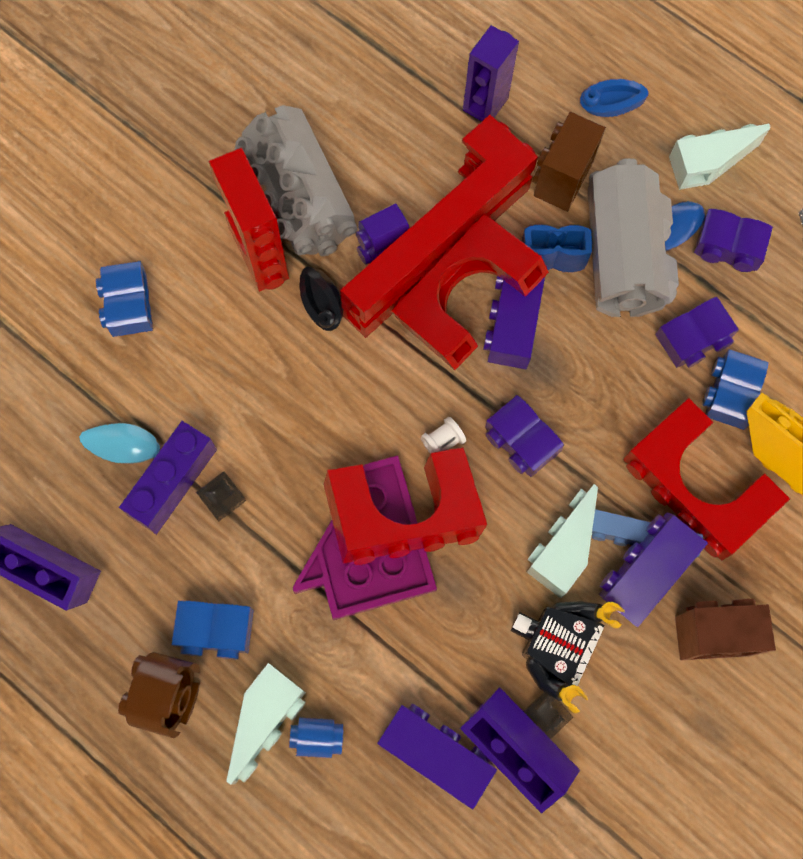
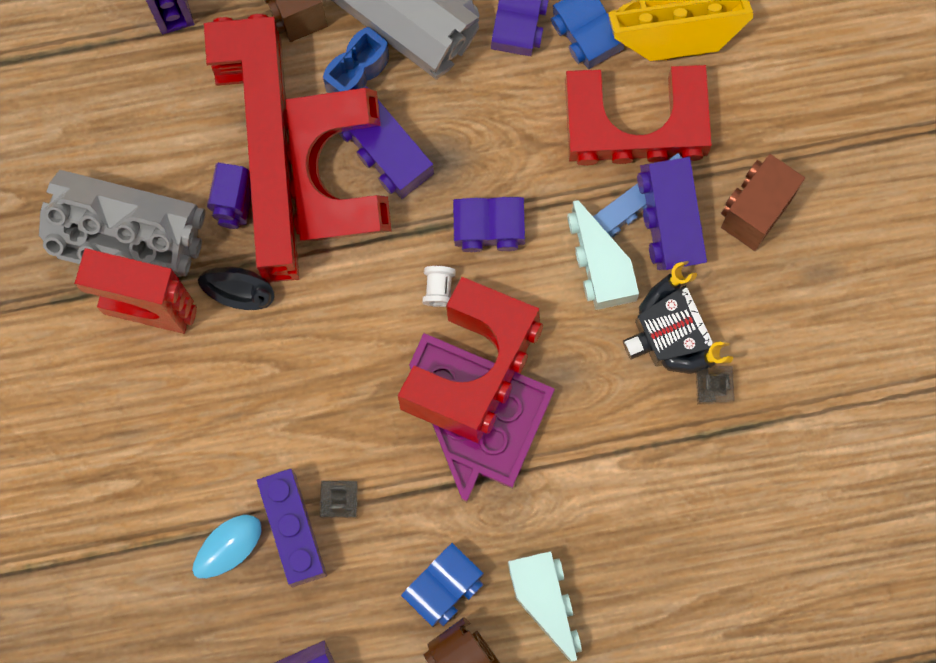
camera: 45 degrees left, 5 degrees up
blue brick [96,261,153,337] -> none
blue brick [289,718,343,758] -> none
dark purple brick [377,703,497,810] -> none
dark purple brick [460,687,580,814] -> none

